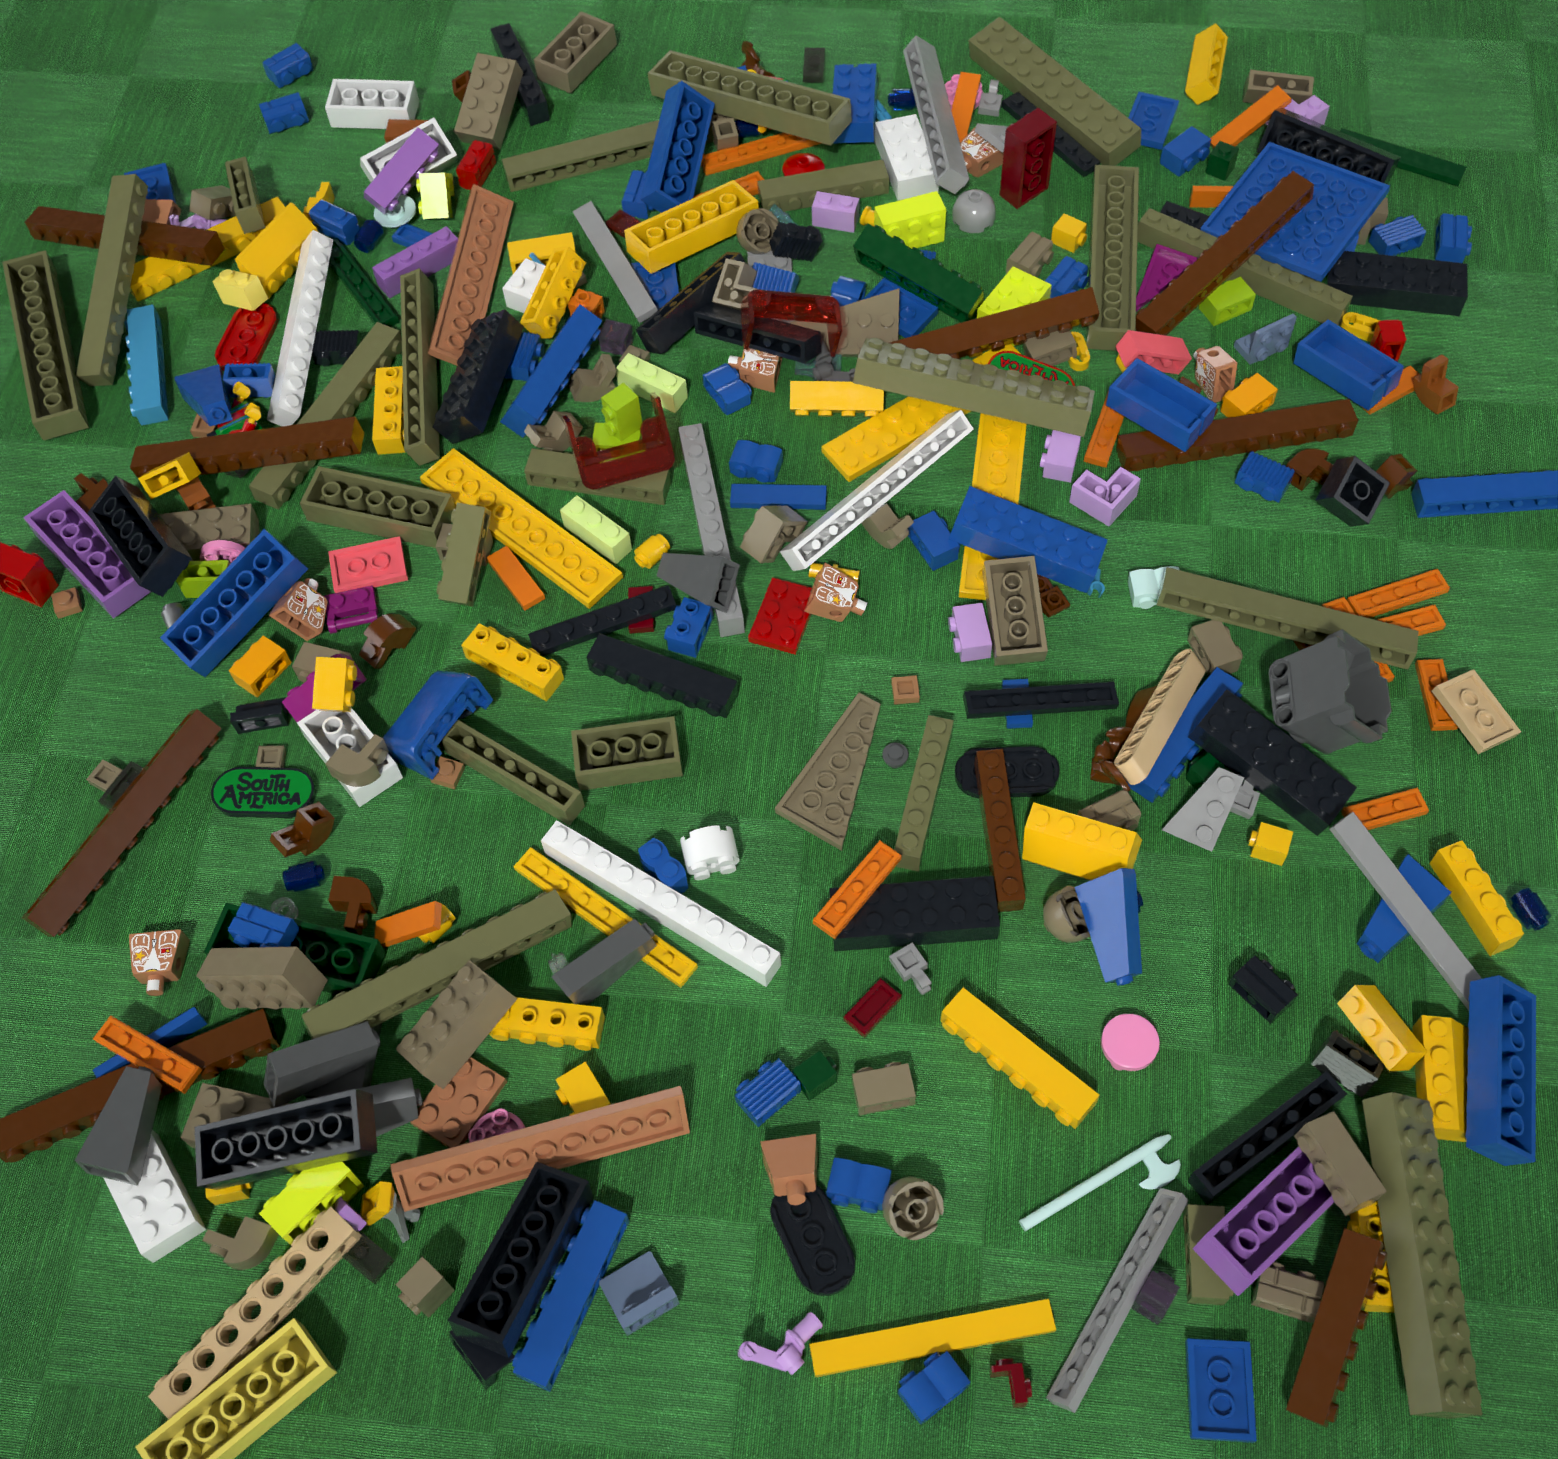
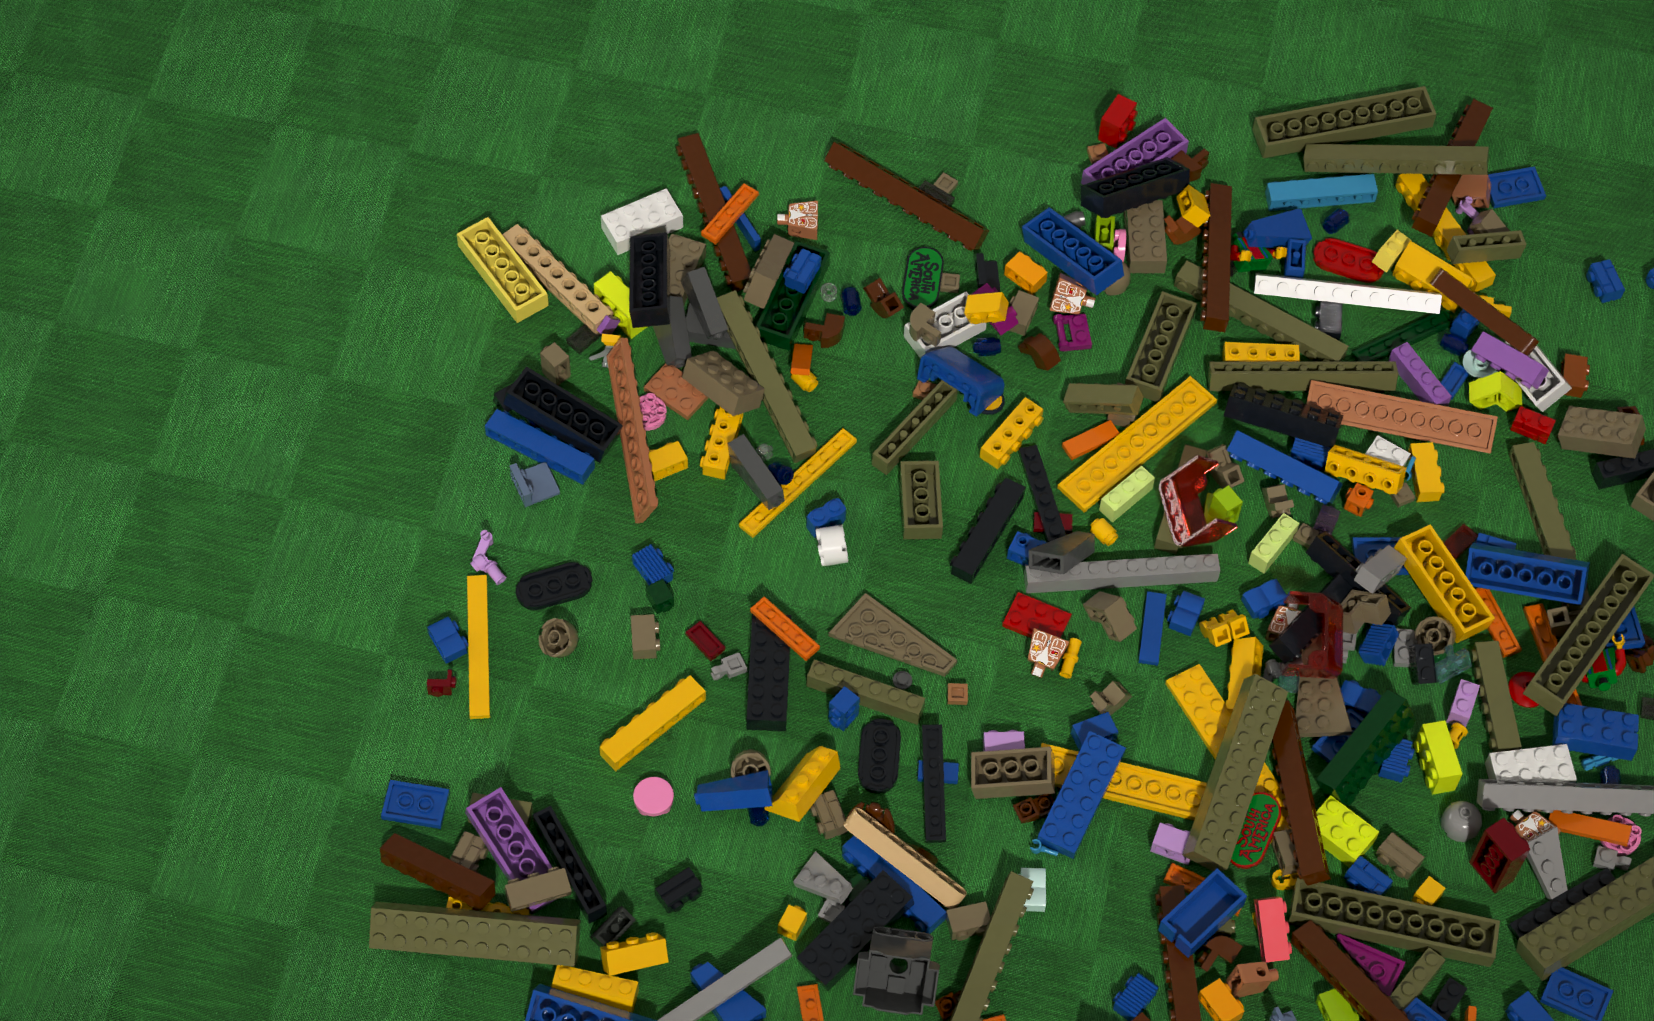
camera: 90 degrees right, 0 degrees up
dark grey slope [75,1066,162,1186] -> none
dark tan brick [202,1216,279,1270] -> none
white brick [325,79,419,129] -> none
coral plate [328,536,408,593] -> none
white brick [541,820,781,987] -> none
light grey tile [572,201,658,323] -> none
nougat torso [761,1134,818,1205] -> none
white brick [780,410,974,571] -> none
blue brick [826,1158,892,1213] -> none
reddish brown brick [974,749,1026,912] -> none
light aqua piece [1019,1134,1181,1231] -> none
light grey plate [1046,1188,1189,1413] -> none
lavender brick [1069,467,1141,527] -> none
clear purple brick [1131,1270,1180,1325] -> none
none -> clear blue brick [768,462,794,485]
none -> blue brick [828,686,860,731]
none -> clear blue brick [973,337,1001,357]
none -> yellow legs [1199,609,1250,647]
none -> clear blue brick [1322,209,1350,234]
none -> light grey brick [1354,545,1407,594]
none -> reddish brown beam [1430,268,1539,356]

